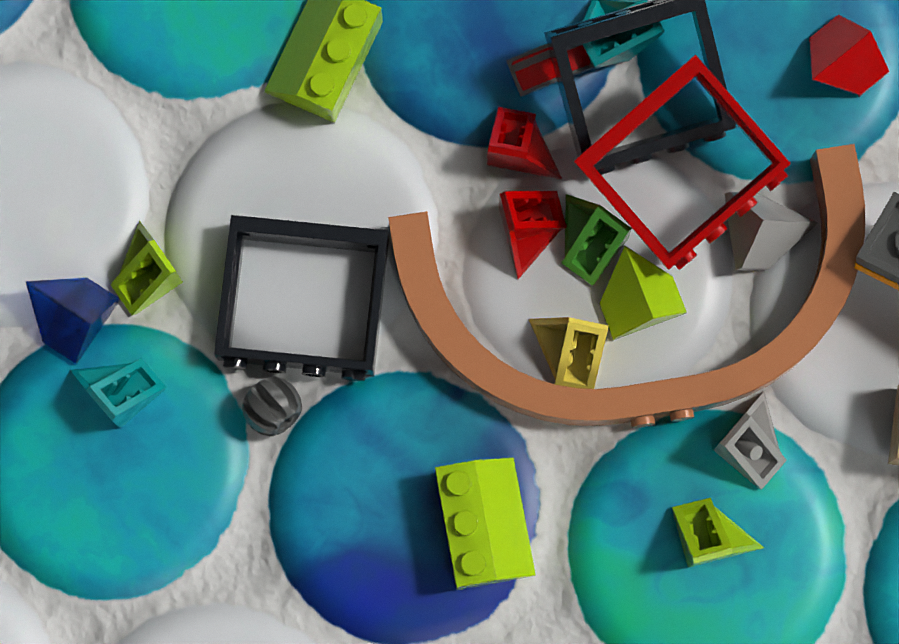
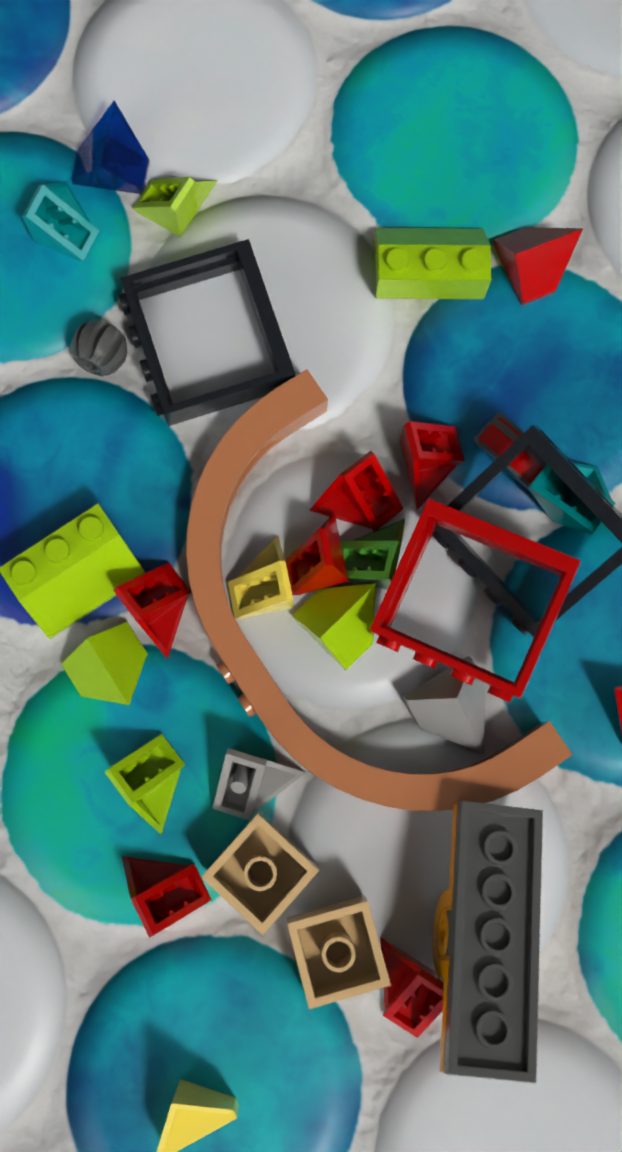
camera: 60 degrees right, 0 degrees up
none -> lime slope [61,622,149,705]
none -> red slope [113,563,192,659]
none -> red slope [121,856,212,937]
none -> tan brick [201,812,319,935]
none -> red slope [285,511,349,595]

